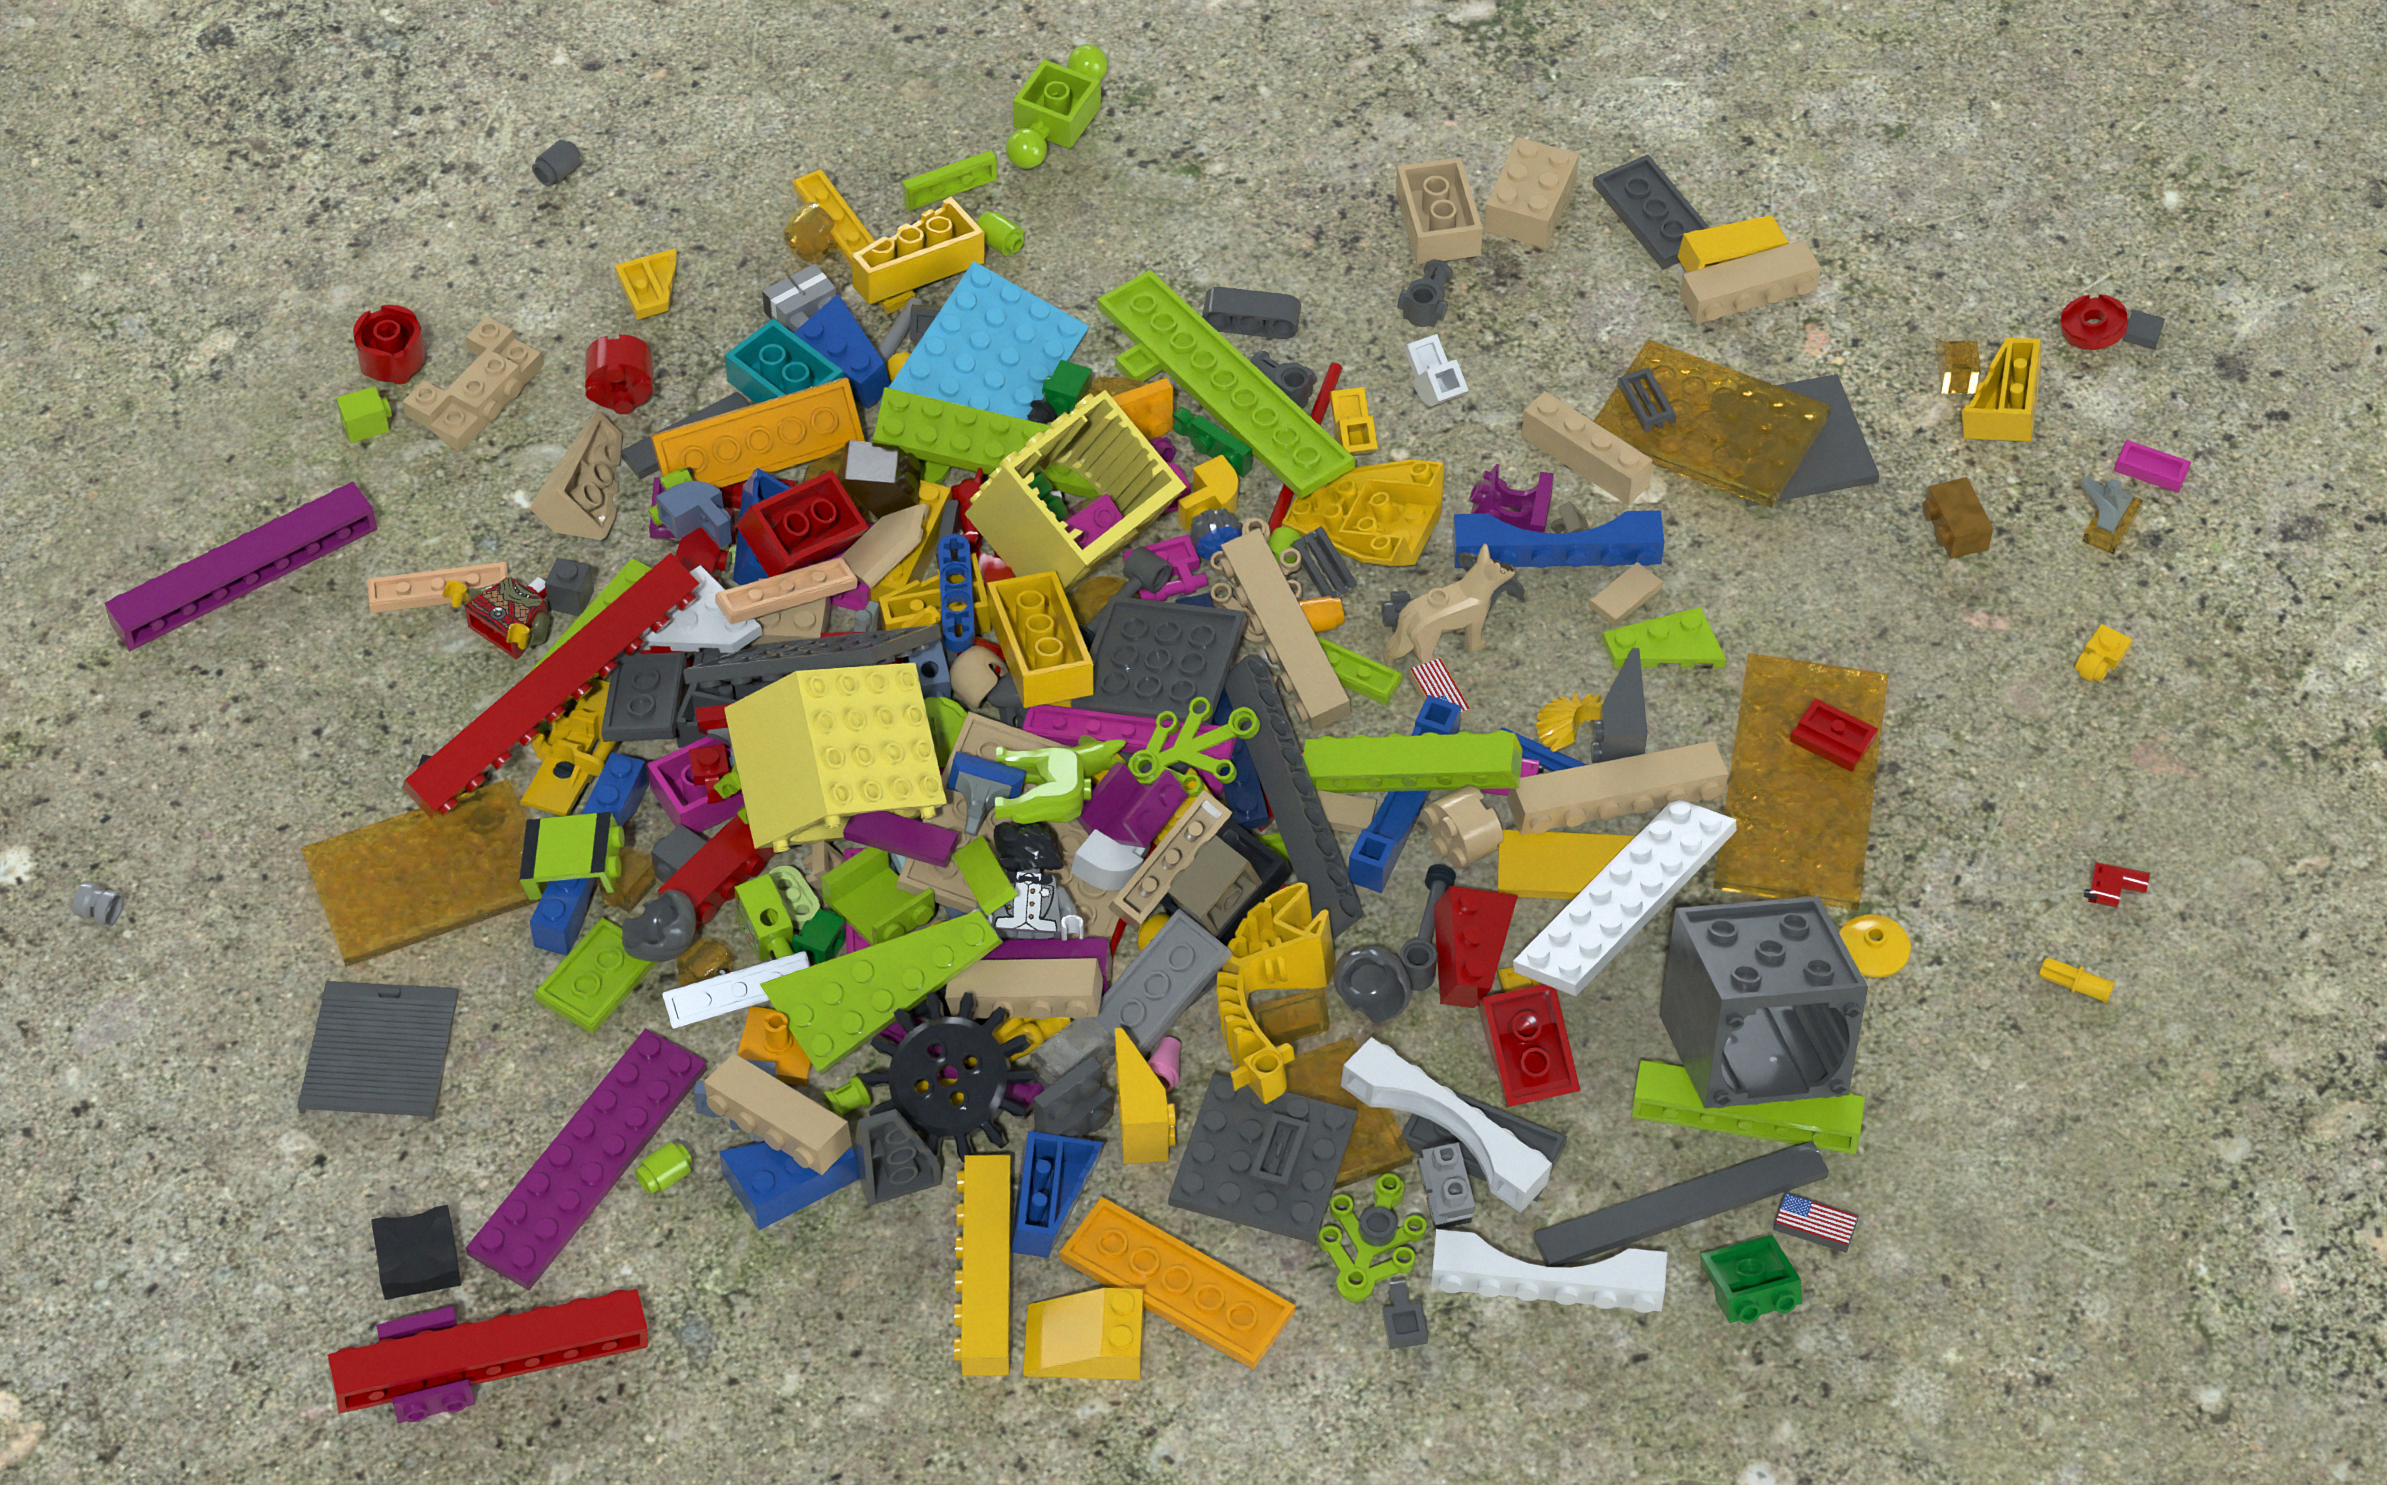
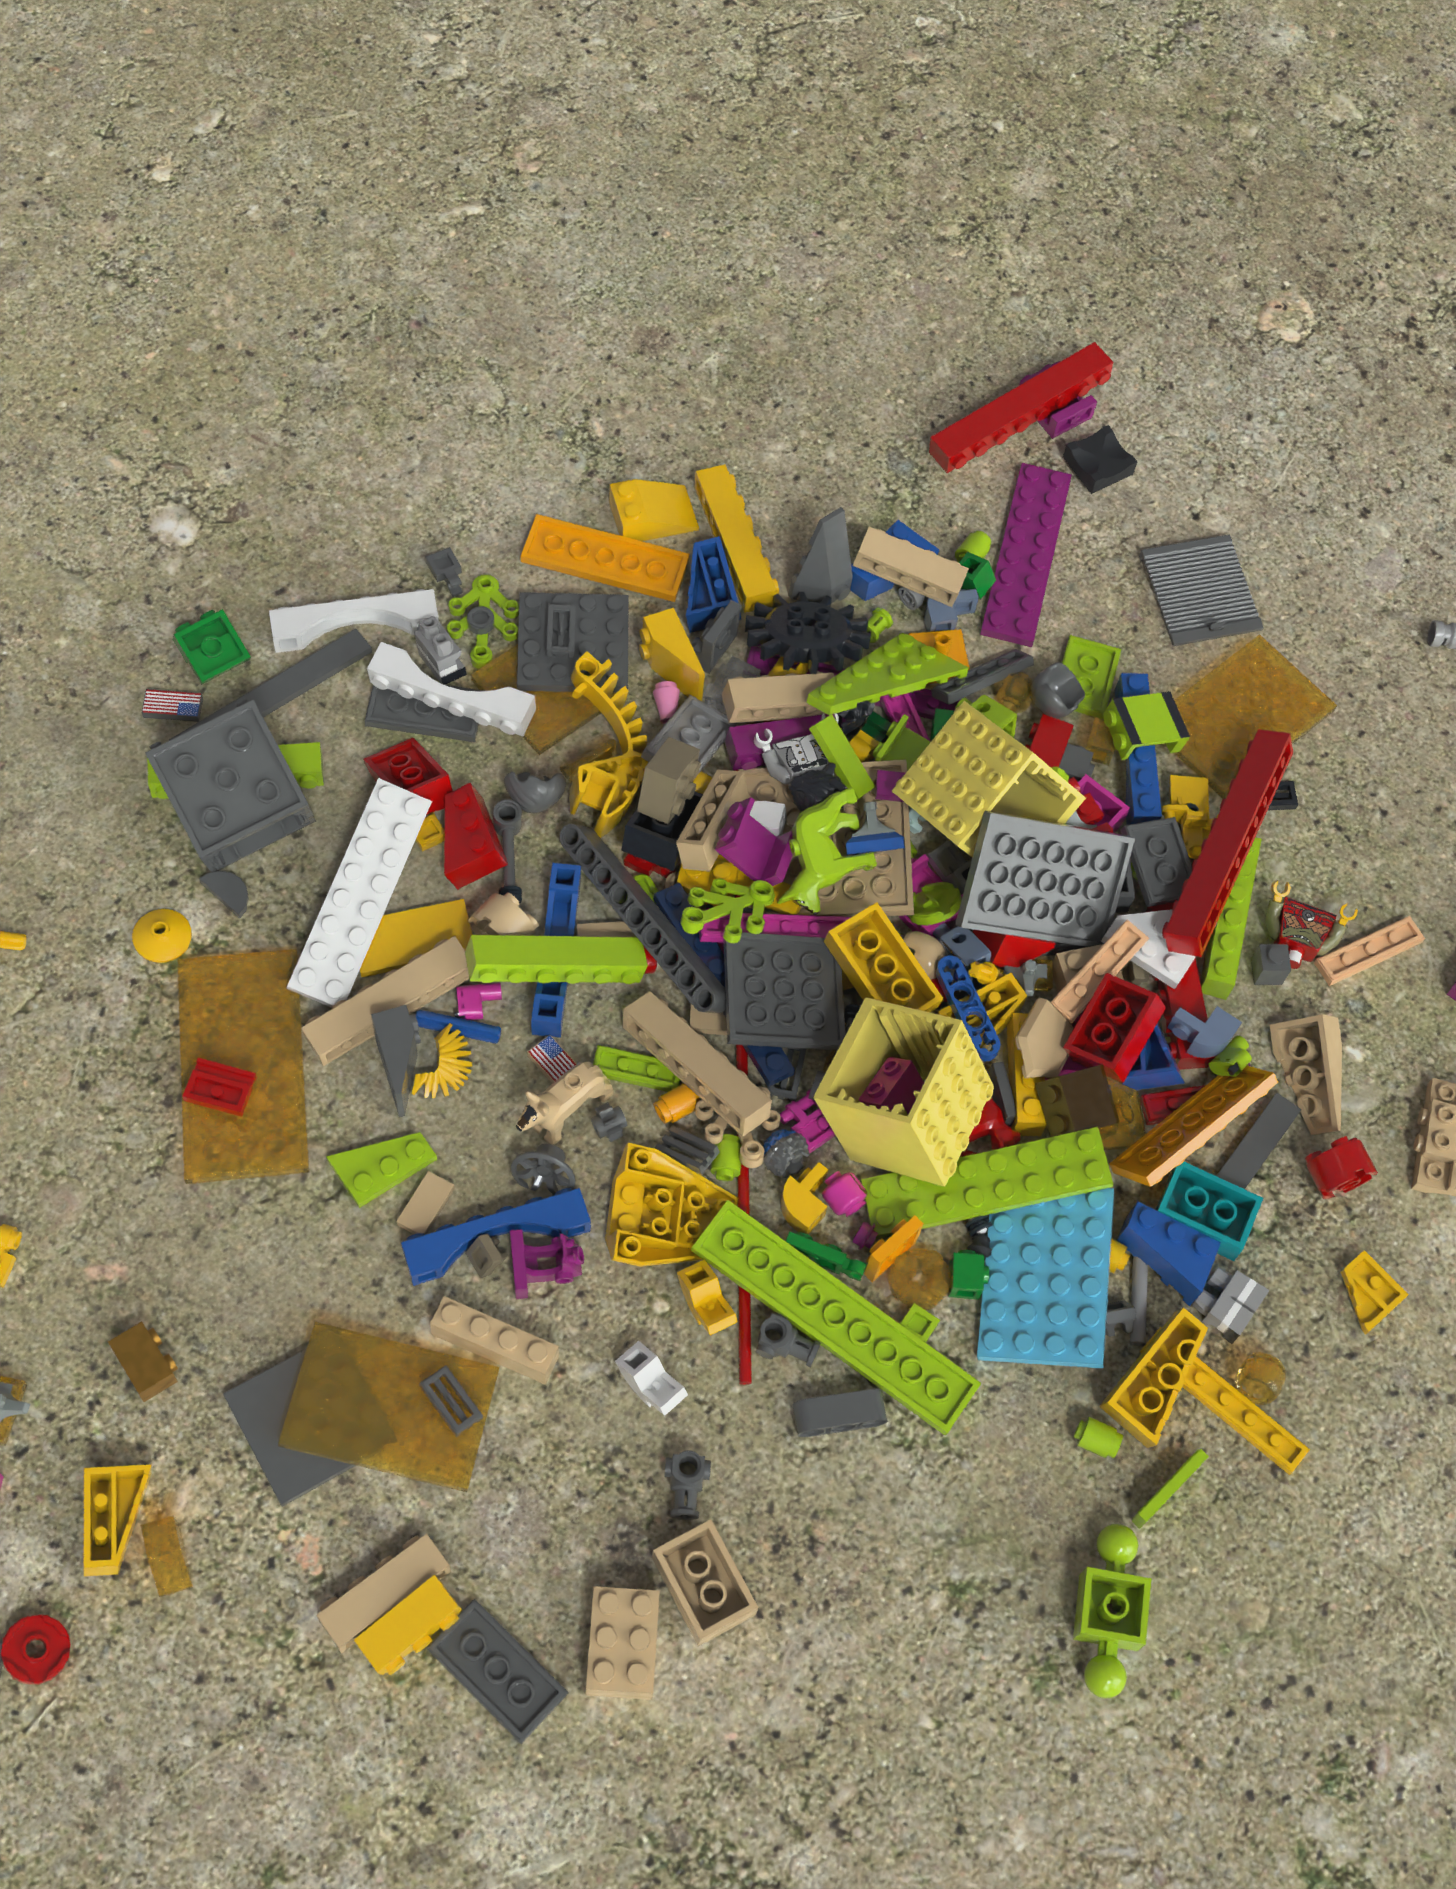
camera: 155 degrees right, 10 degrees up
none -> green brick [959,552,996,600]

